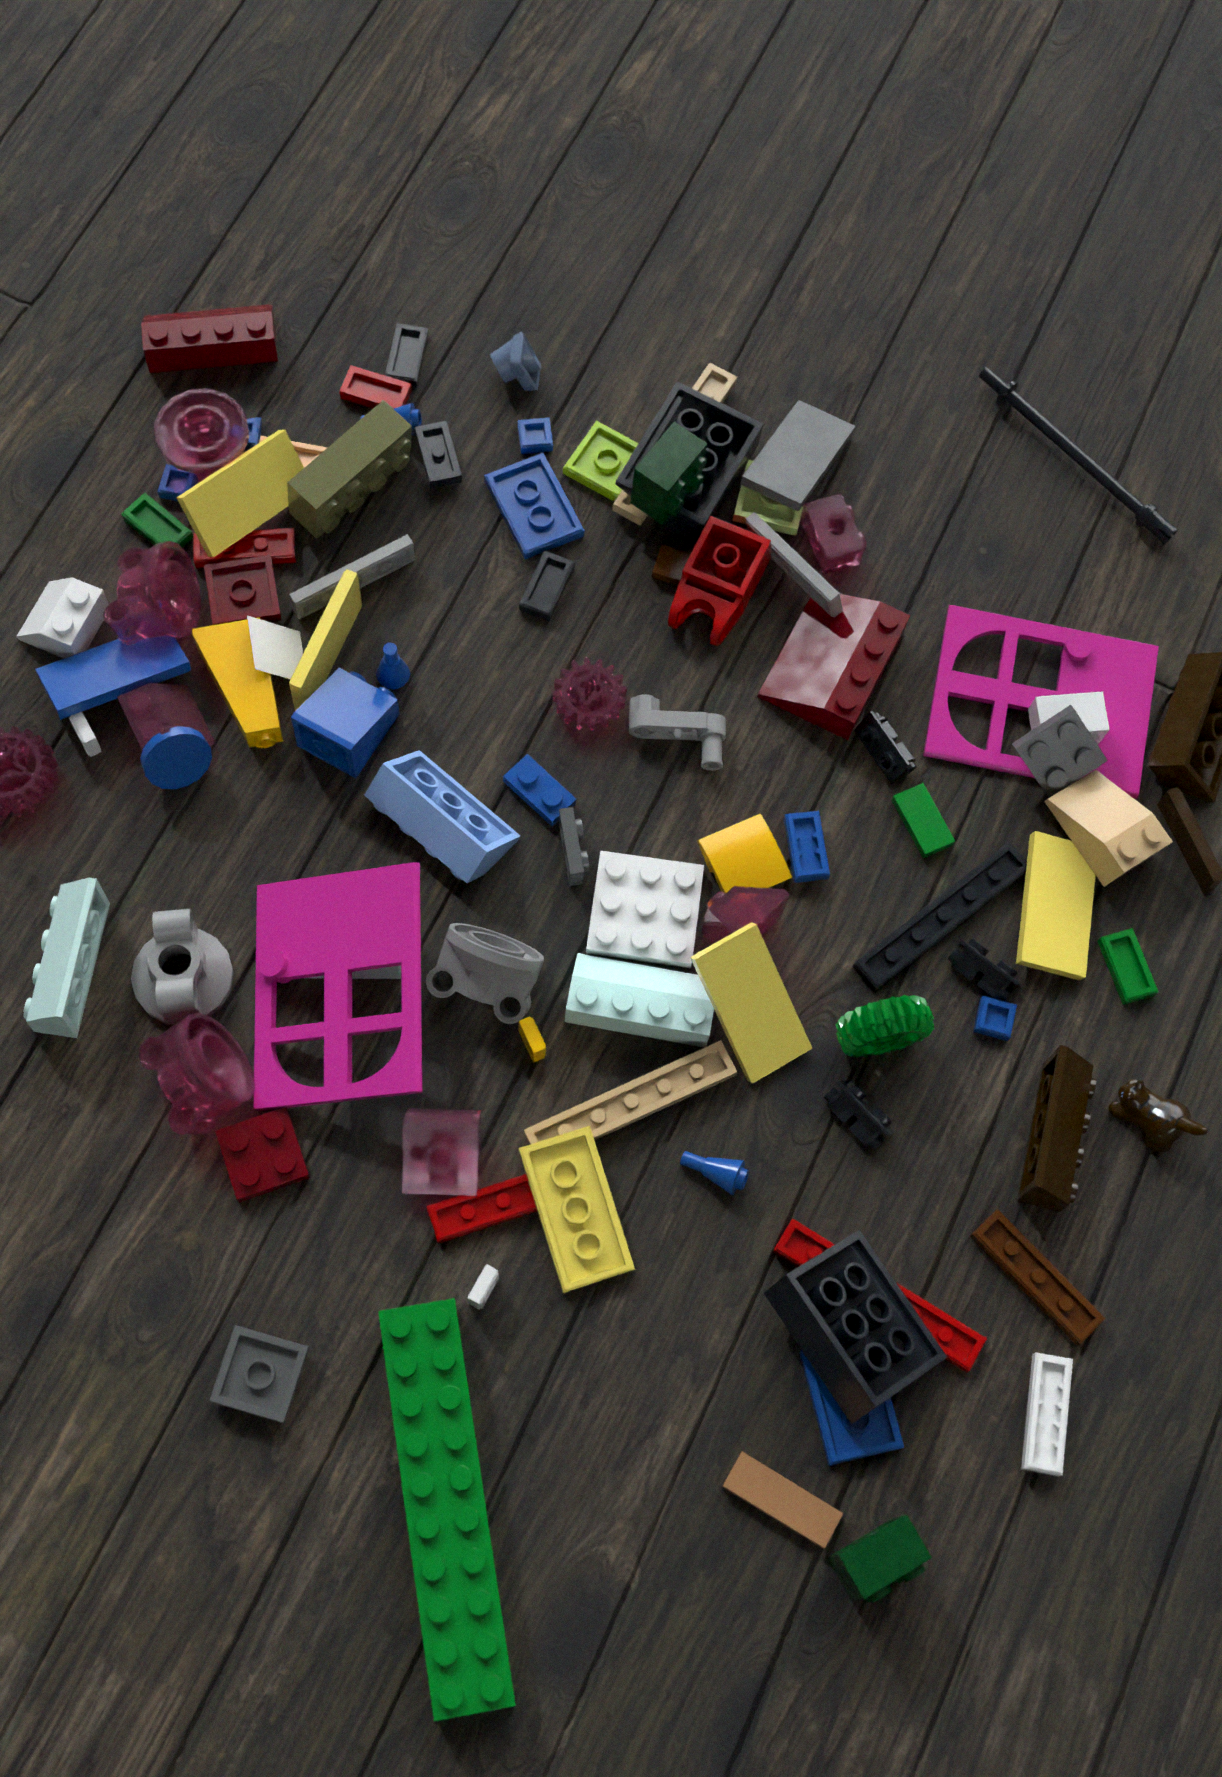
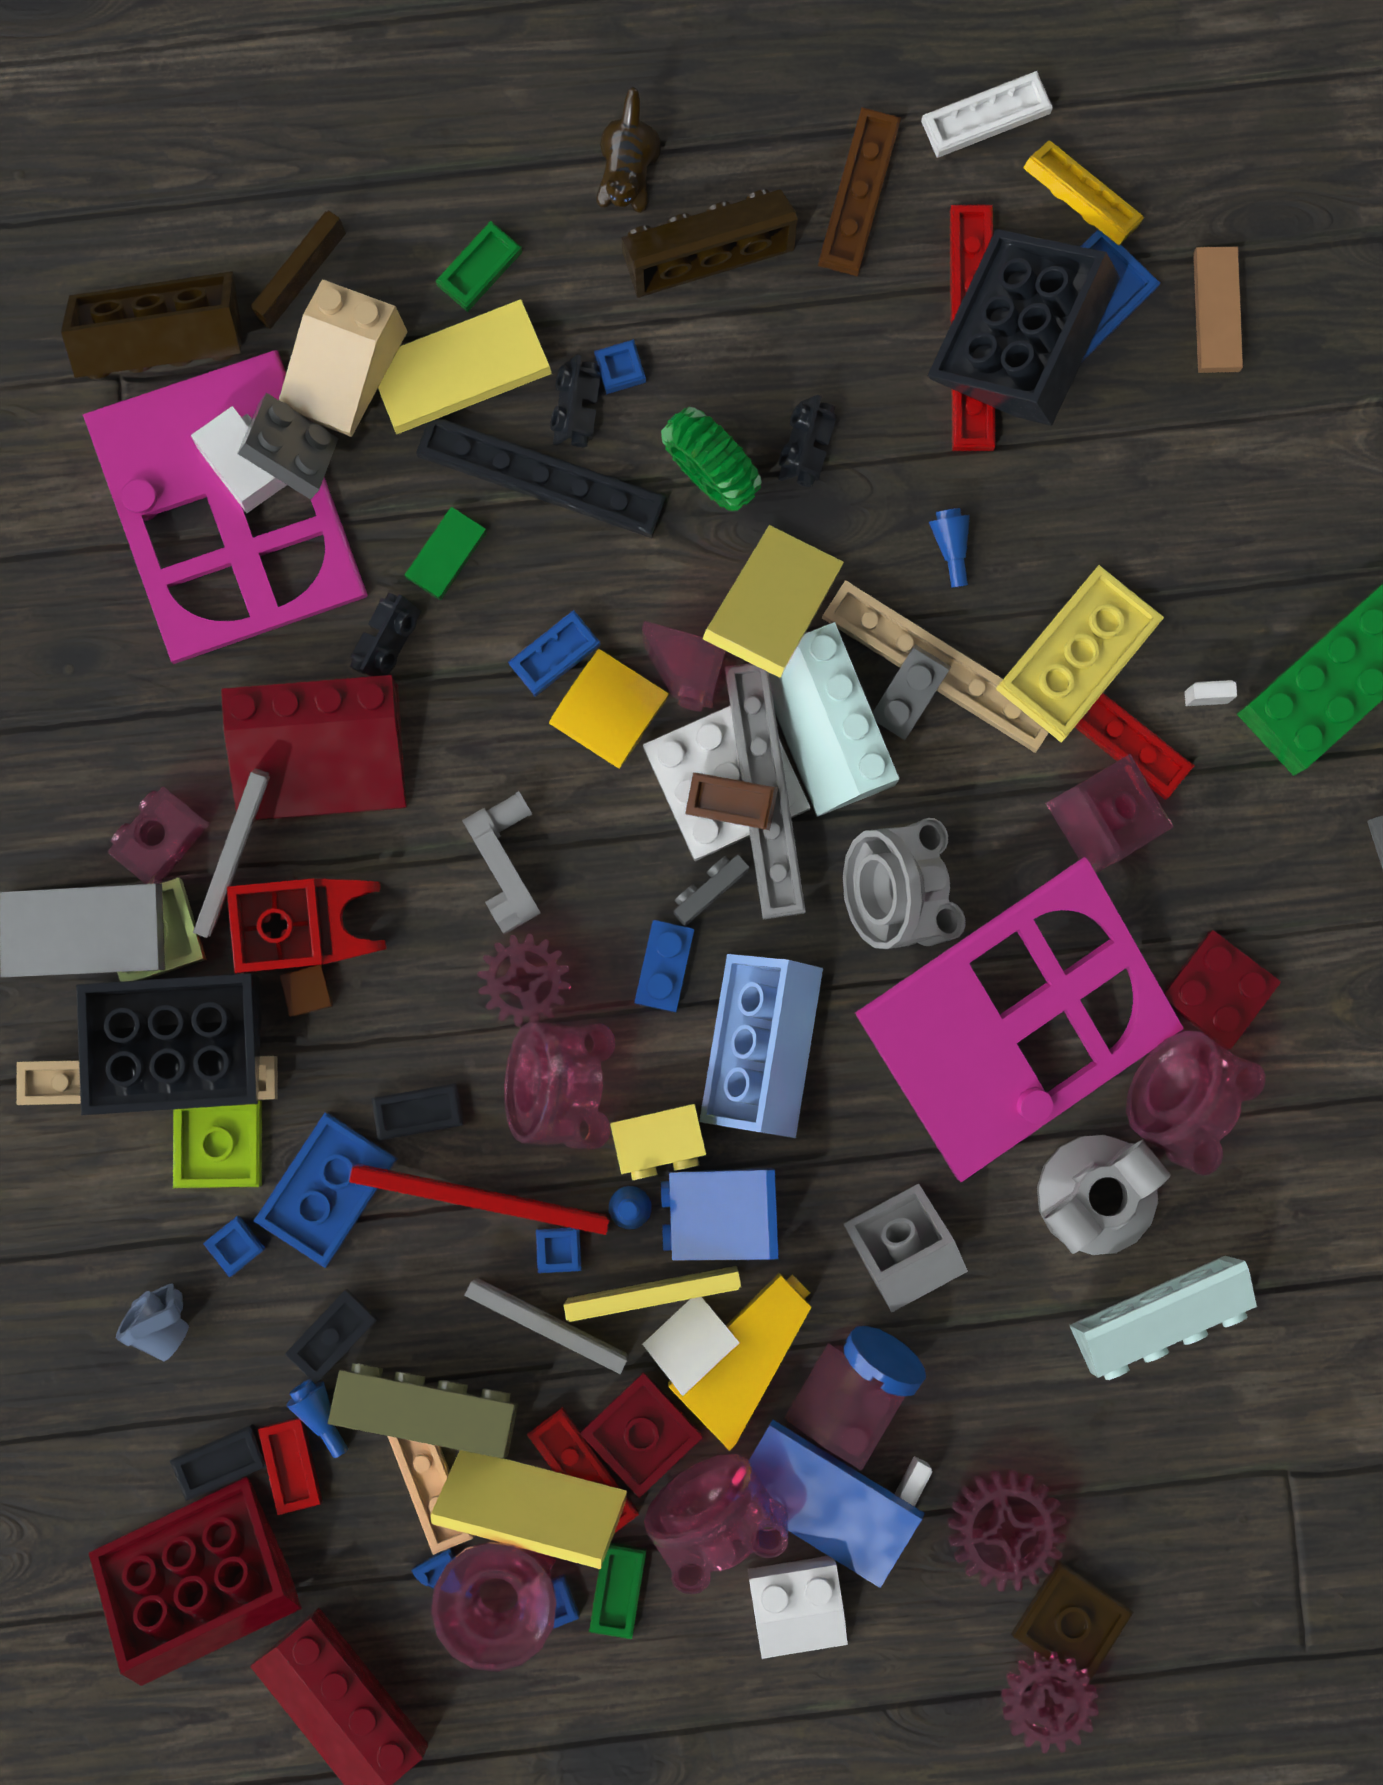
camera: 115 degrees left, 15 degrees up
yellow tile [518,1016,546,1063] -> none
dark green brick [630,422,707,525] -> none
dark green brick [827,1514,932,1604] -> none
none -> dark red slope [88,1477,302,1686]
none -> red tile [349,1164,609,1235]
none -> clear pink piece [504,1022,616,1149]
none -> blue tile [536,1227,582,1273]
none -> light yellow brick [610,1104,706,1180]
none -> reddish brown tile [685,772,778,831]
none -> light grey tile [725,663,806,919]
none -> light grey slope [844,1184,968,1312]
none -> dark grey plate [873,644,951,740]
none -> yellow plate [1023,141,1144,246]

